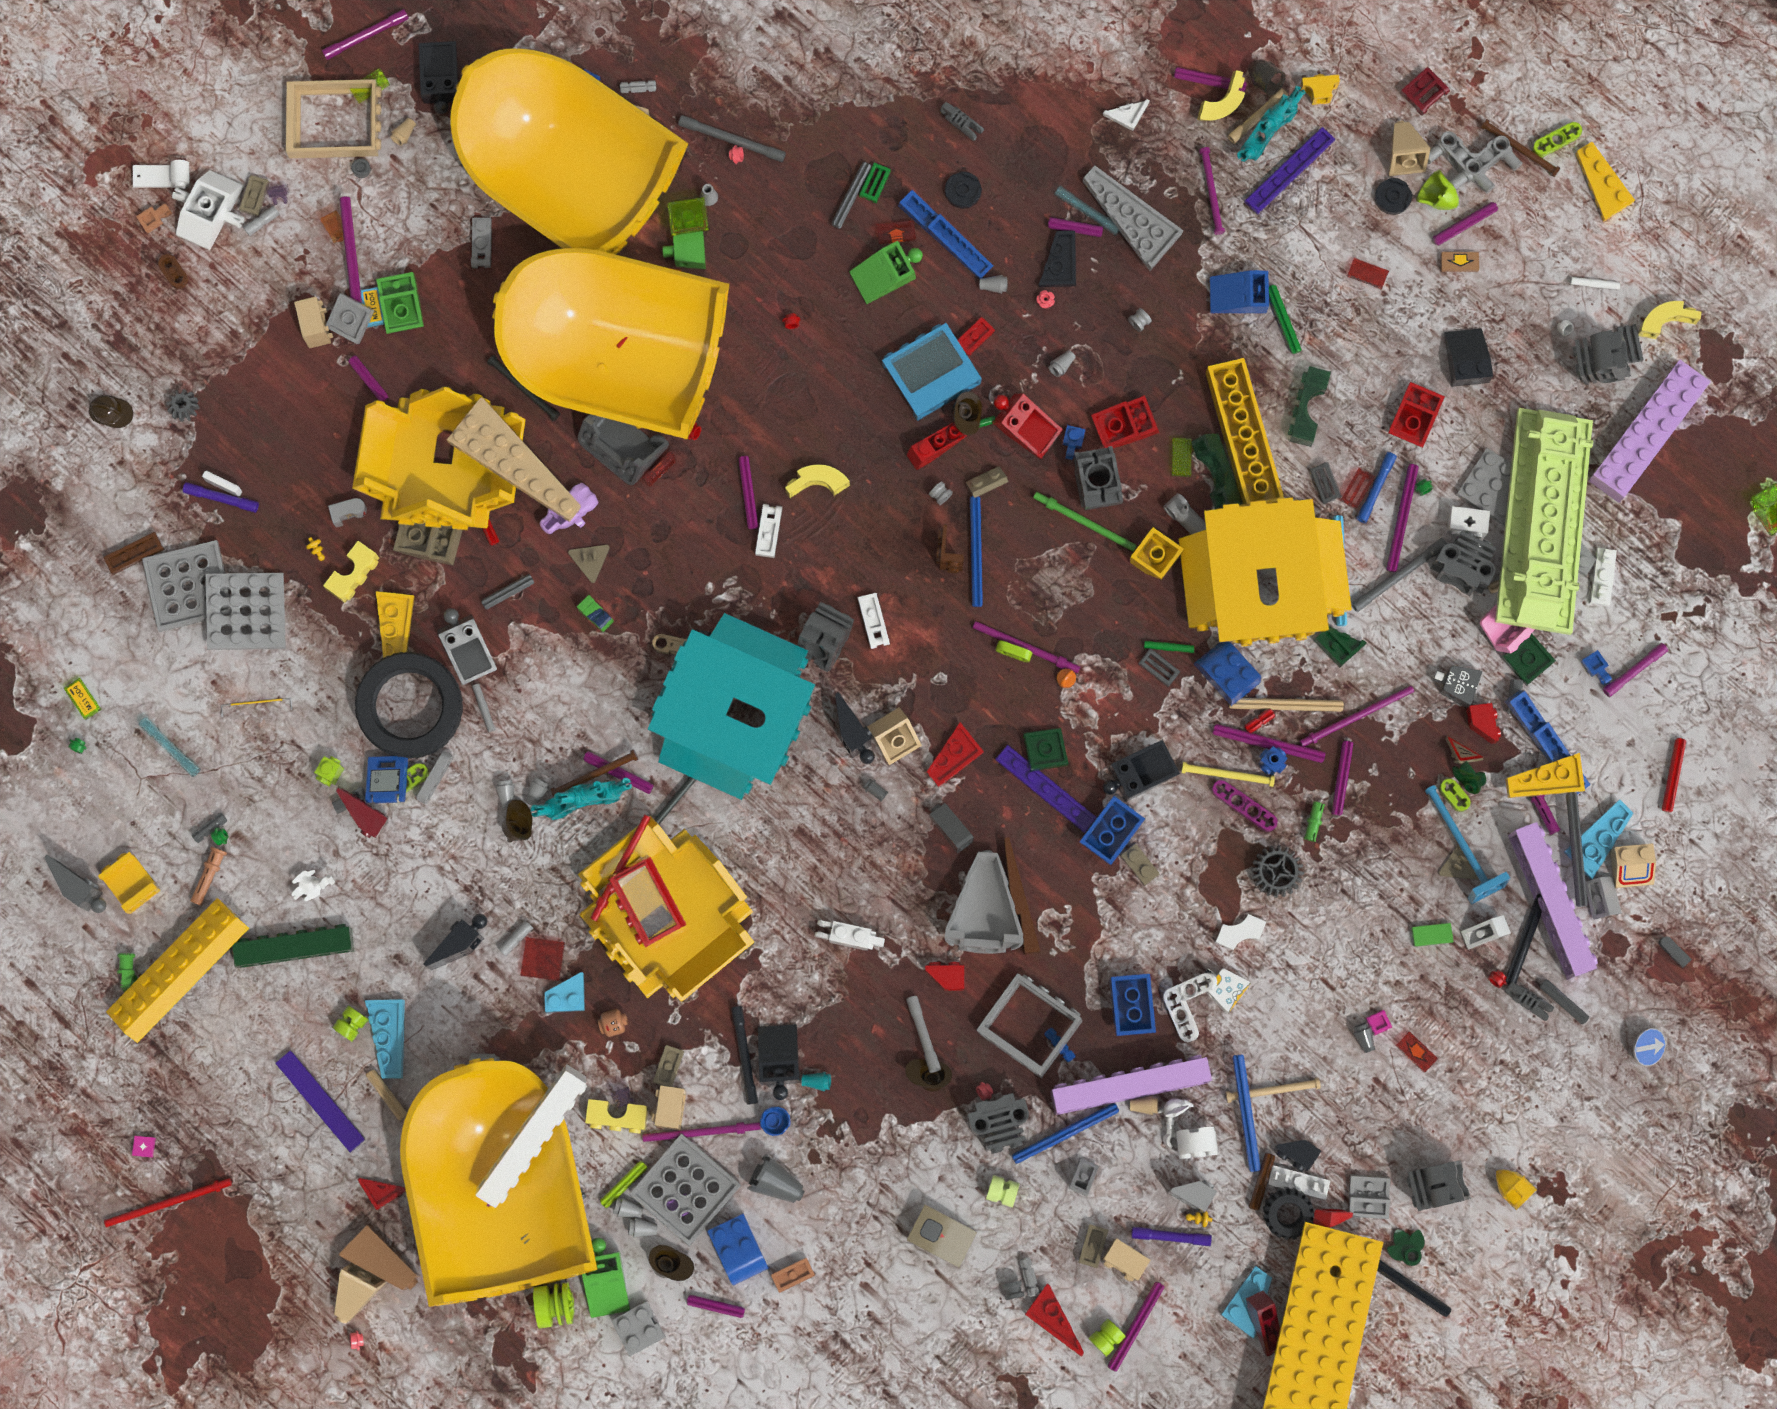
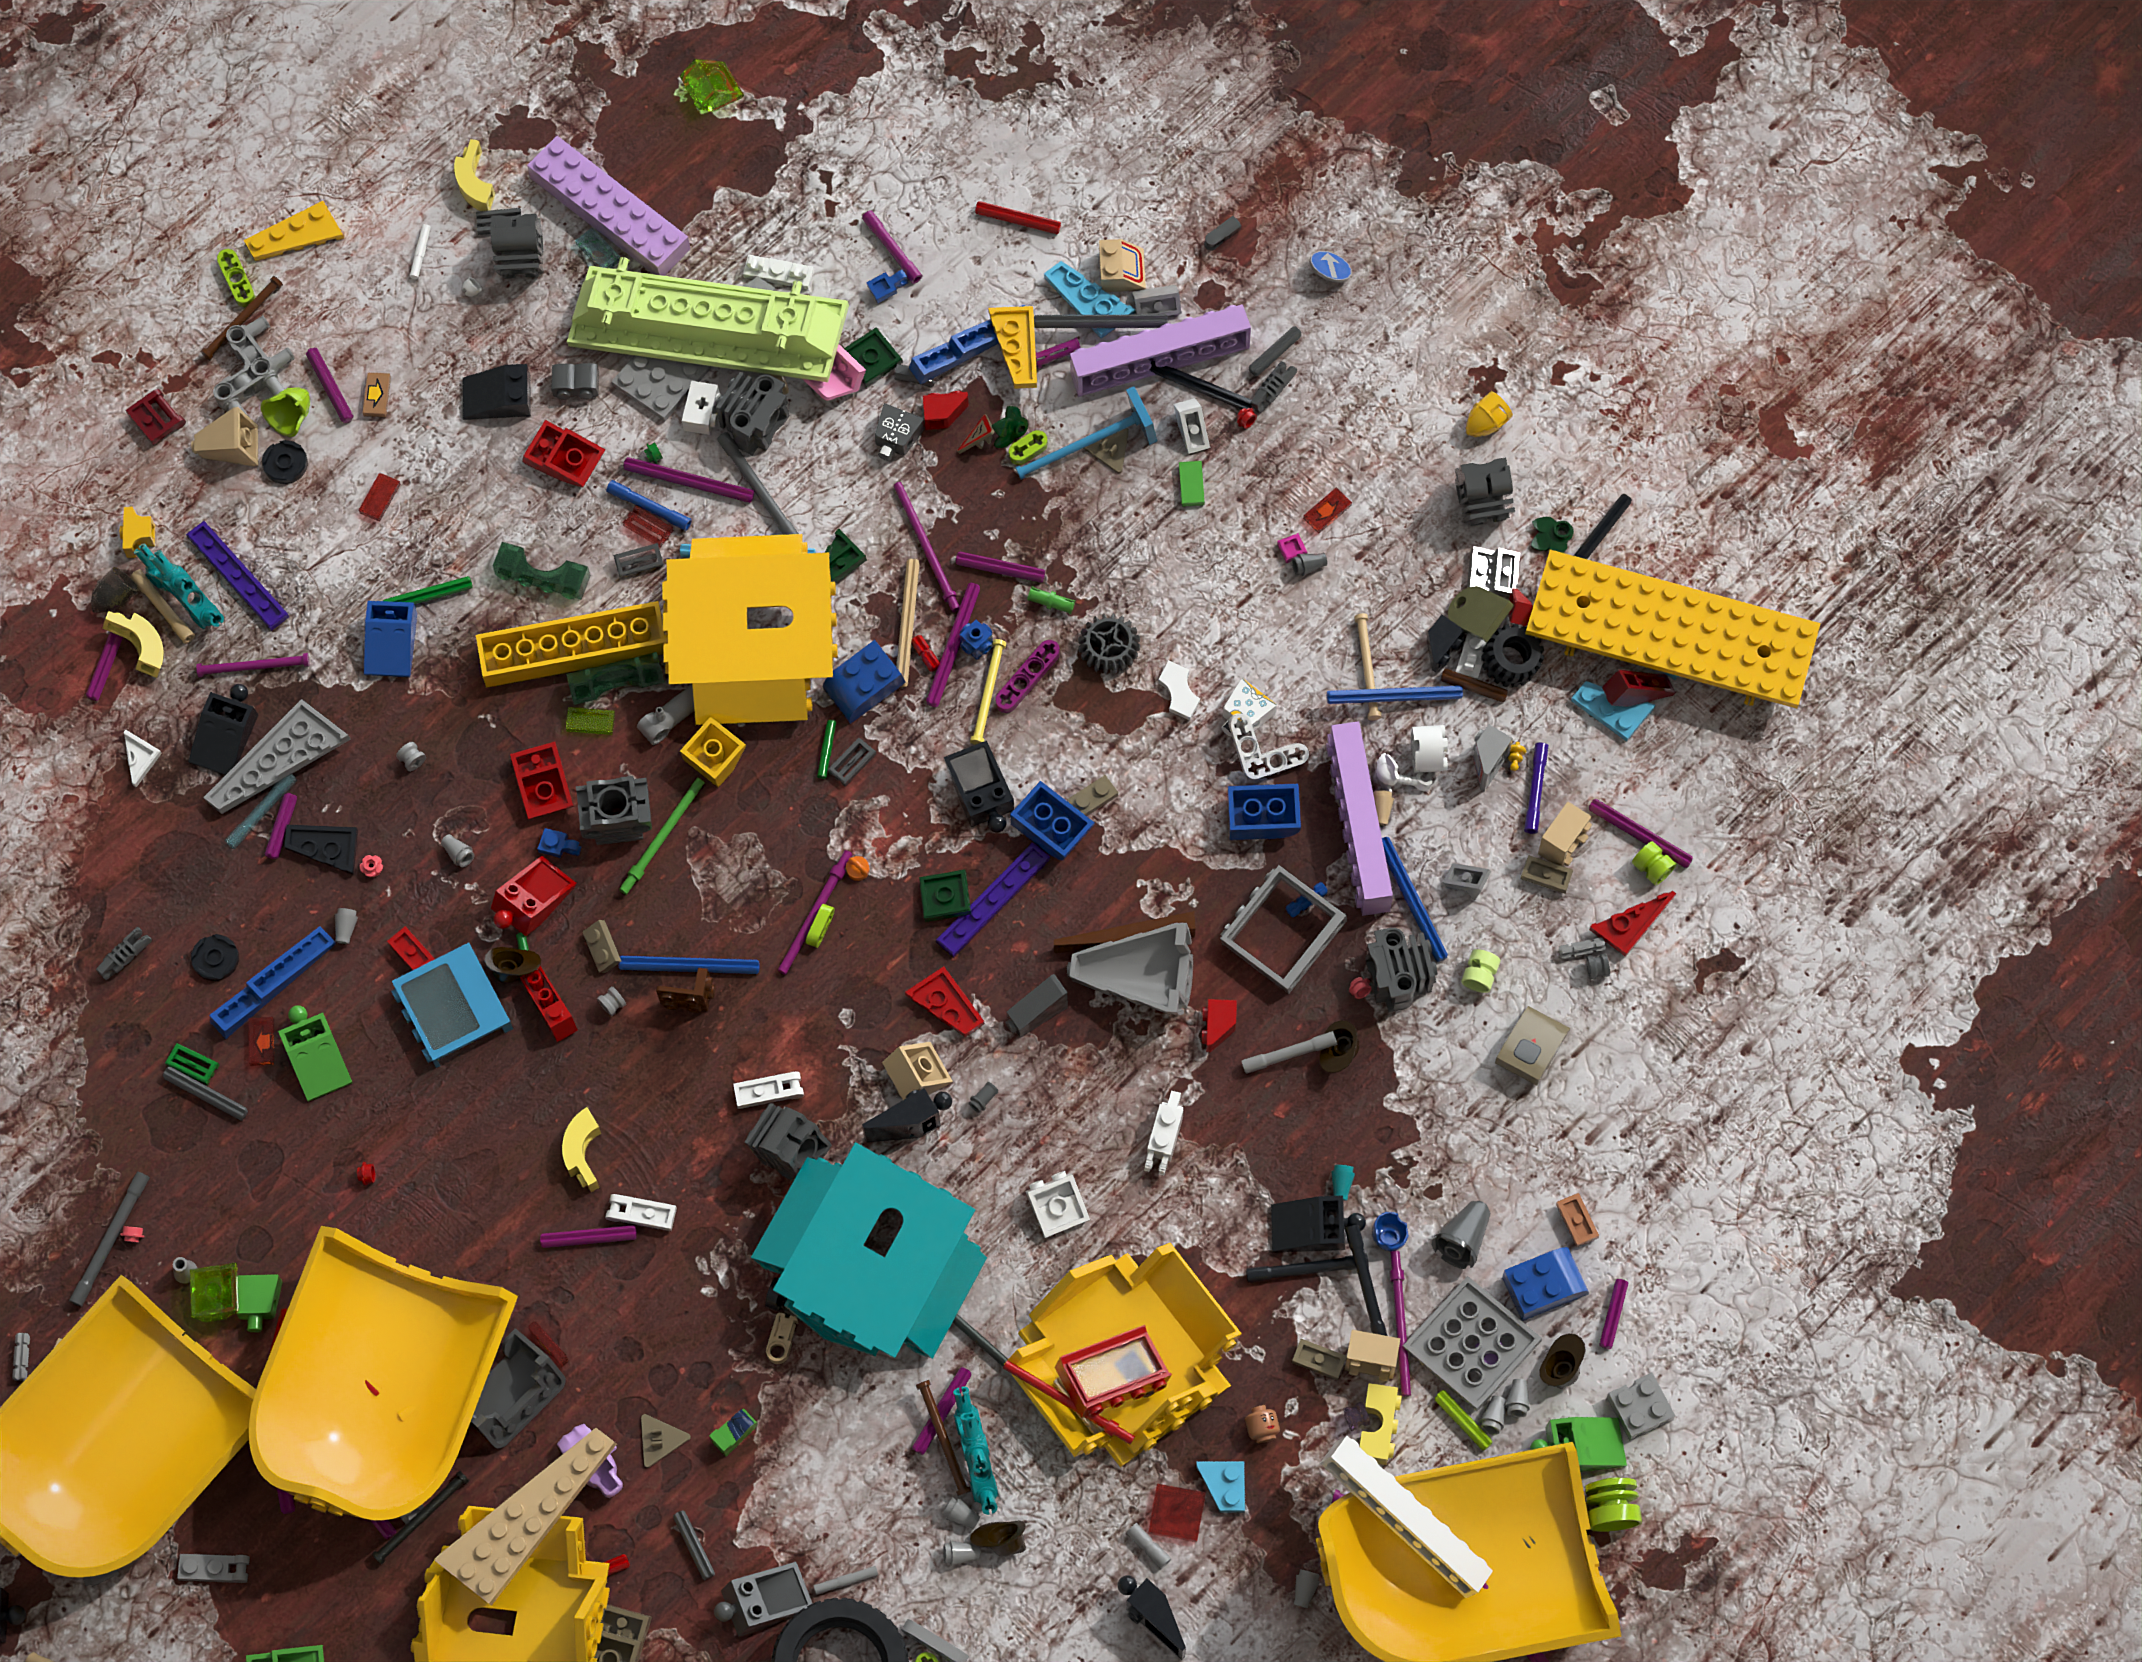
camera: 85 degrees left, 10 degrees down
none -> black slope [188,684,258,775]
none -> dark grey brick [551,363,599,400]
none -> clear light blue tile [575,228,620,269]
none -> white plate [1025,1171,1090,1238]
none -> black piece [1344,1224,1388,1336]
none -> olive tile [1448,586,1514,642]

